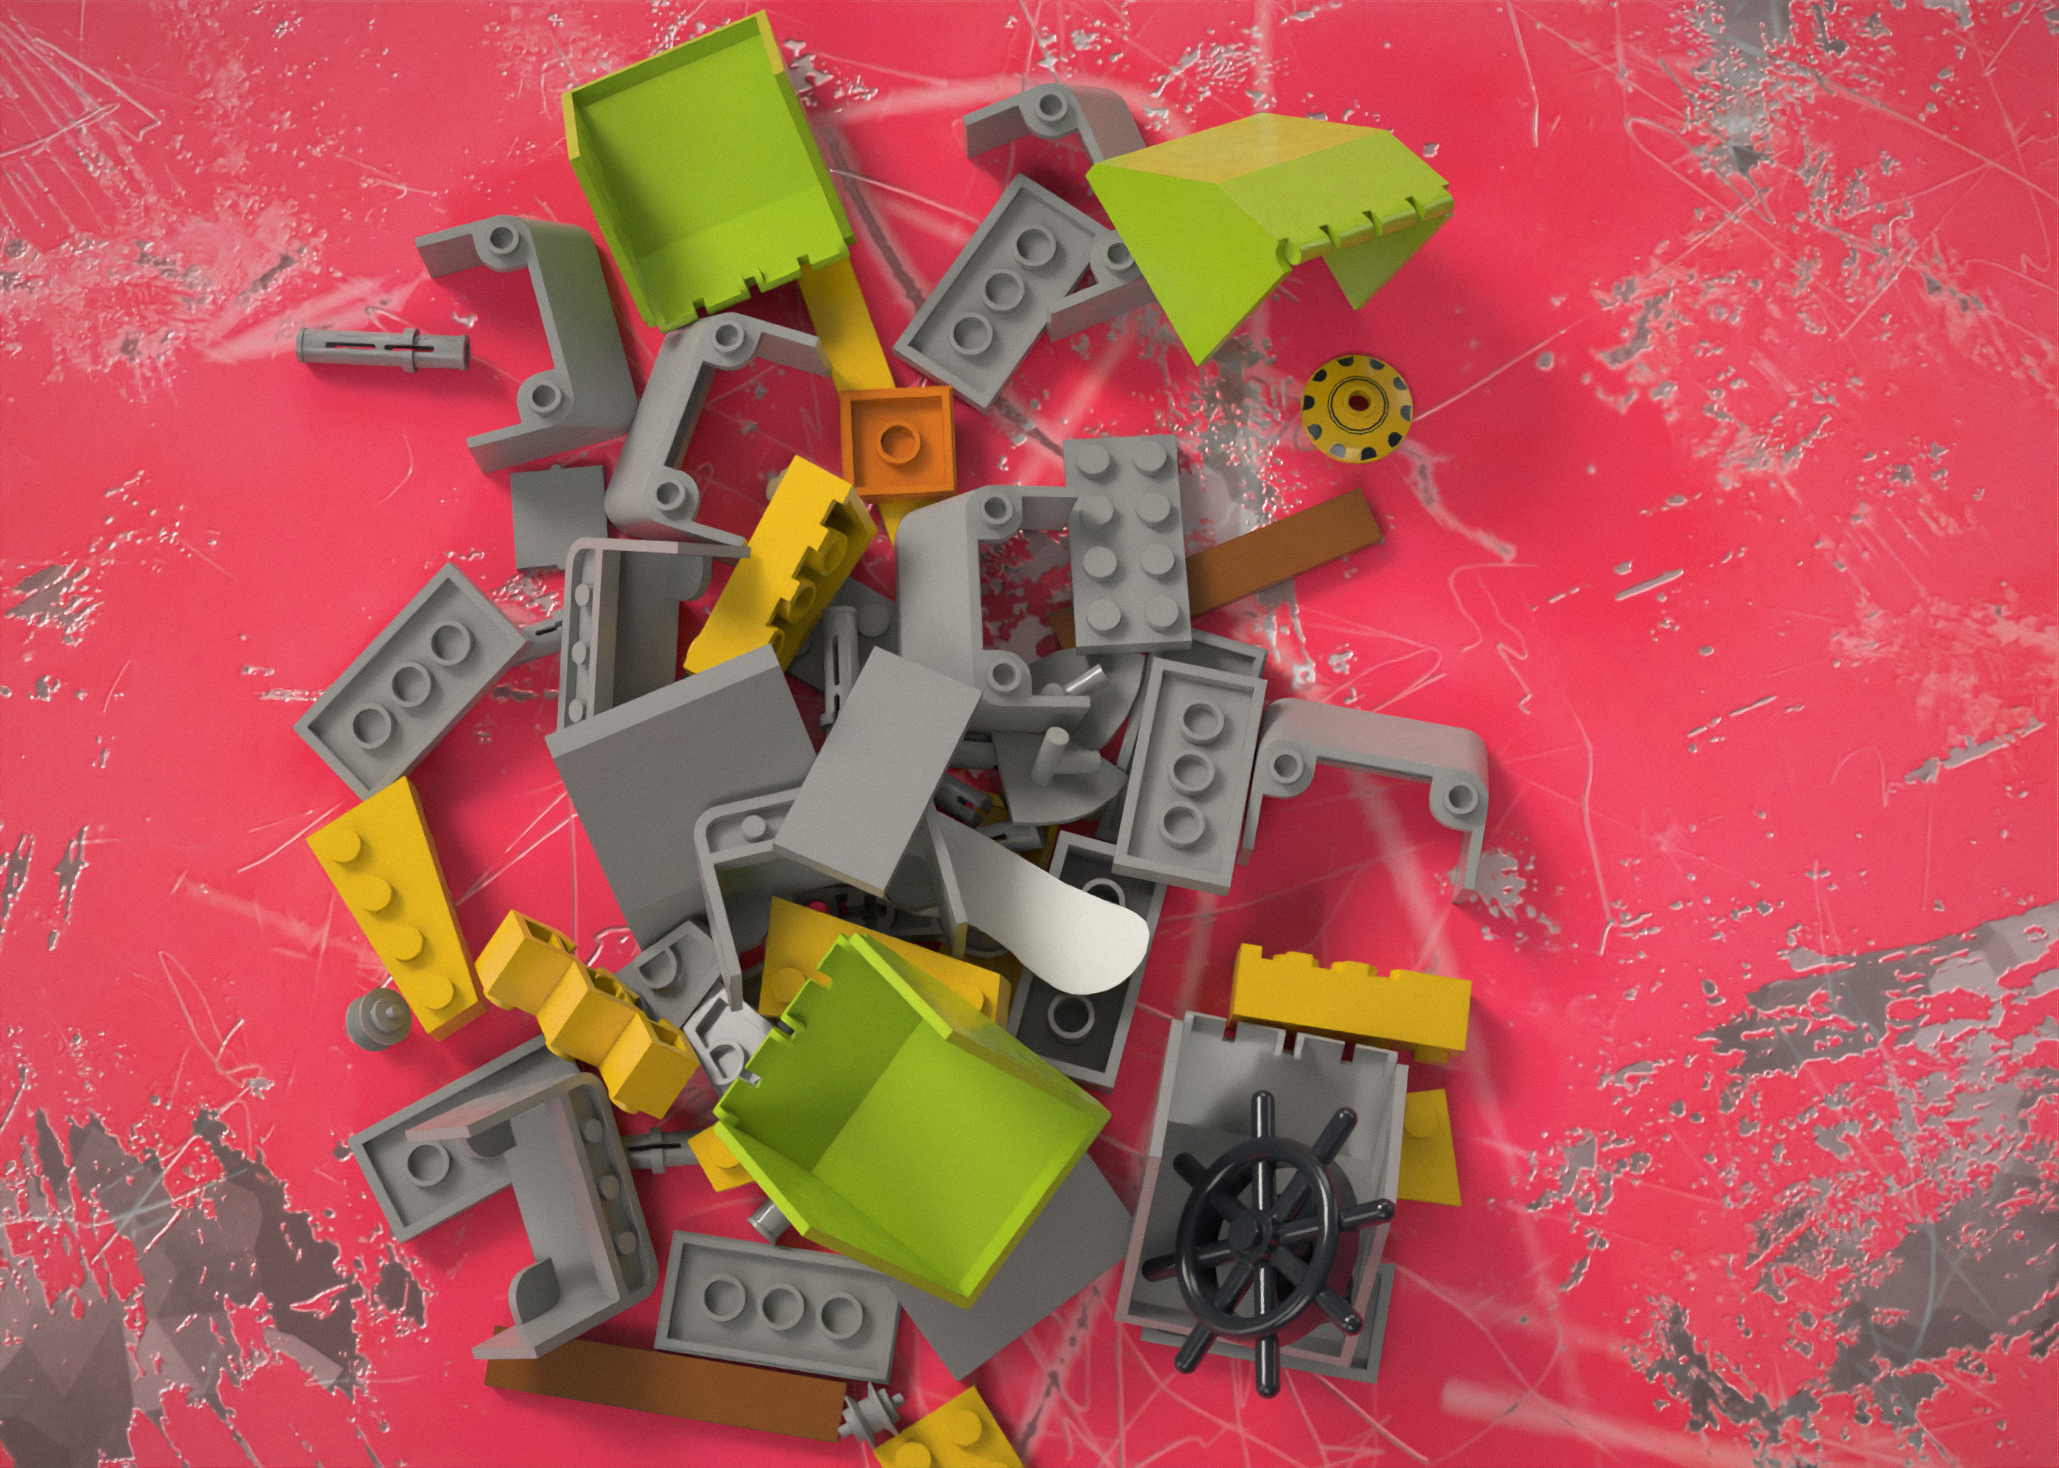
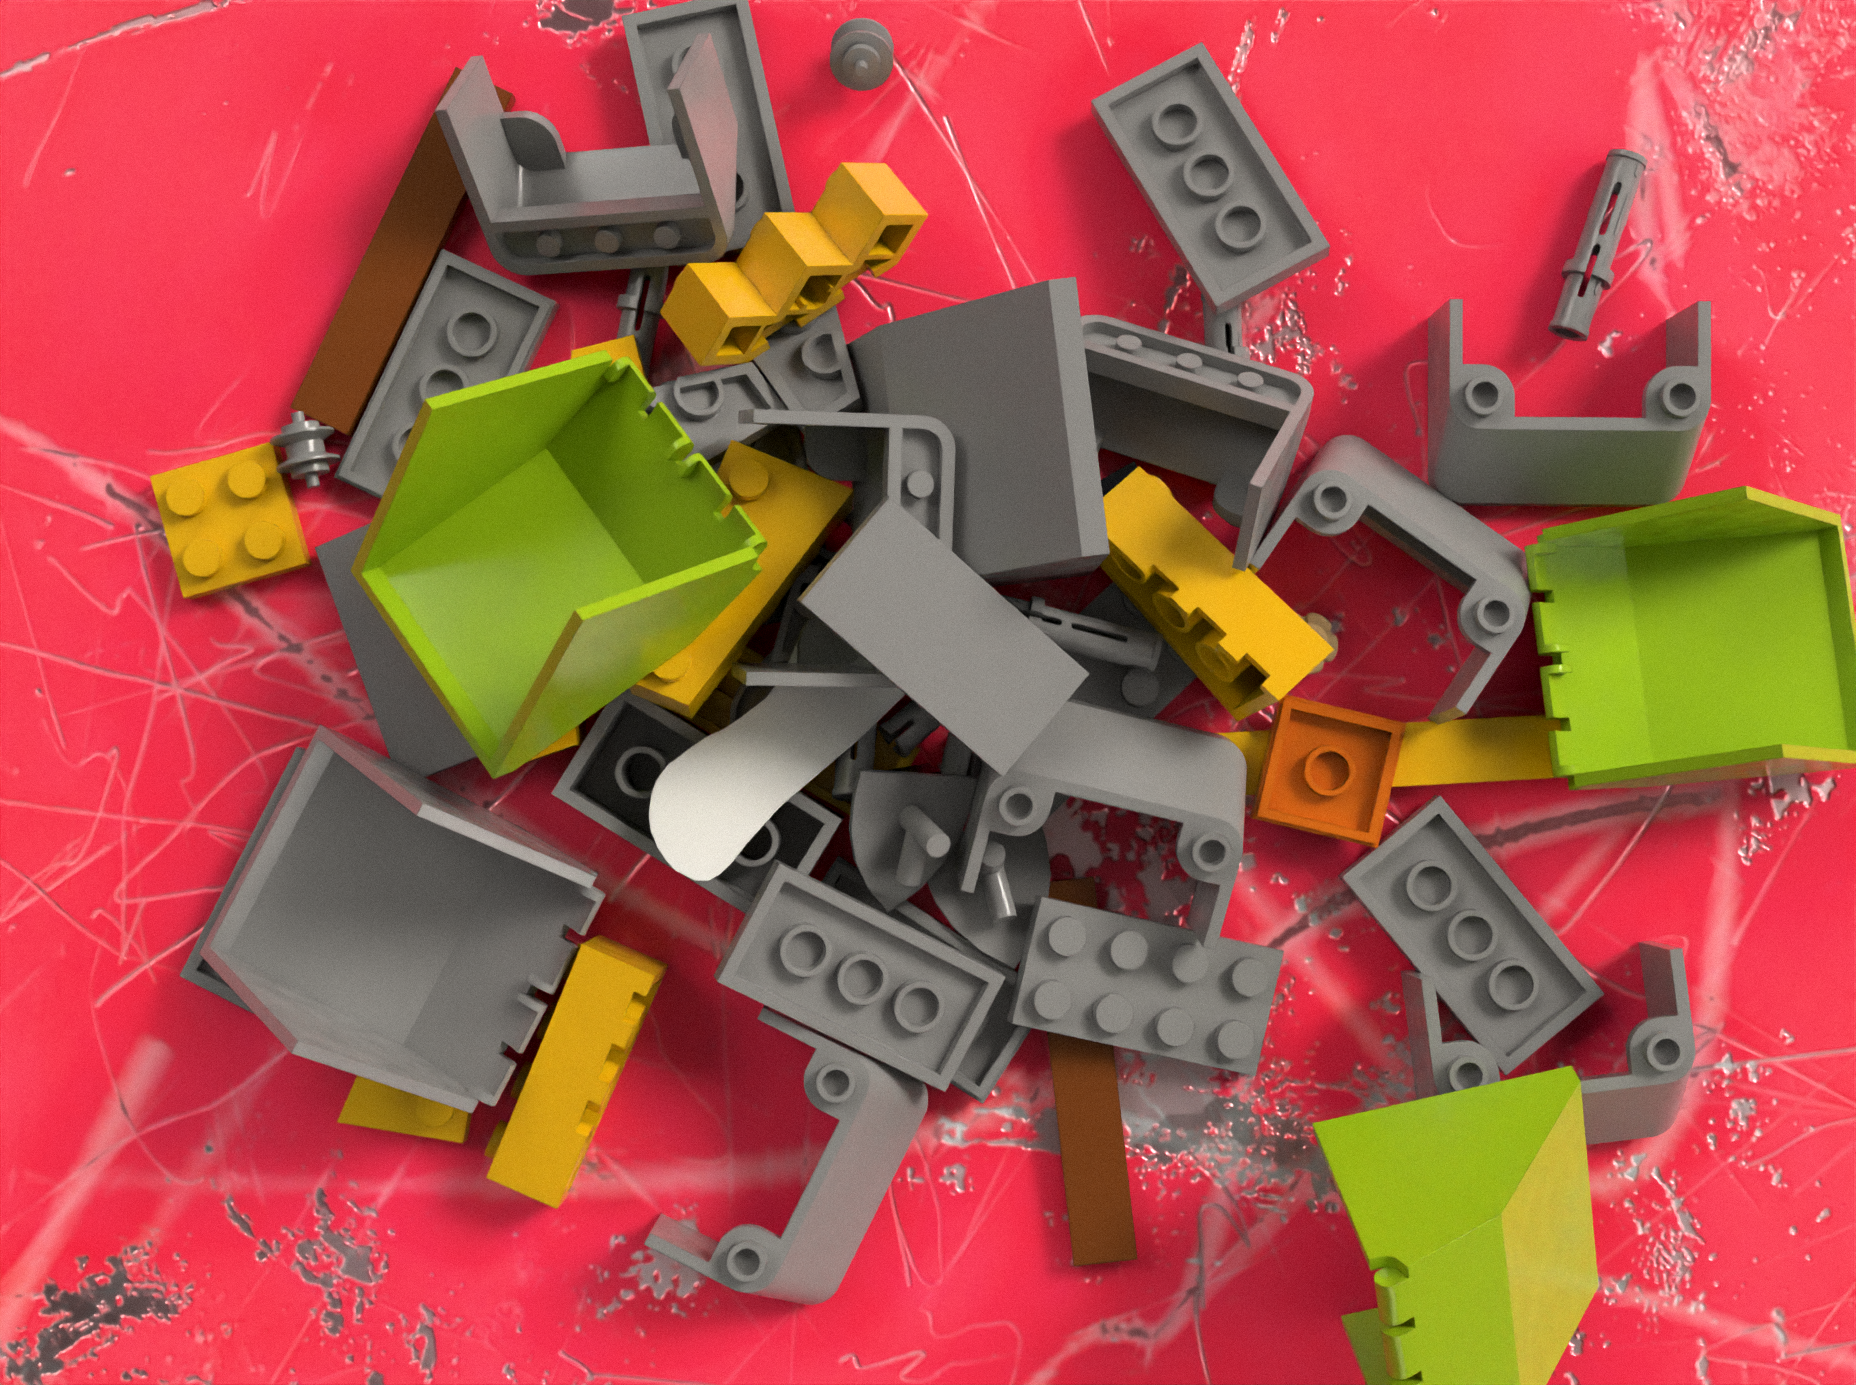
camera: 105 degrees right, 10 degrees up
yellow wedge [305,776,489,1042] -> none
light grey piece [510,464,609,573] -> none
black piece [1141,1090,1396,1399] -> none
yellow dish [1301,355,1413,464] -> none

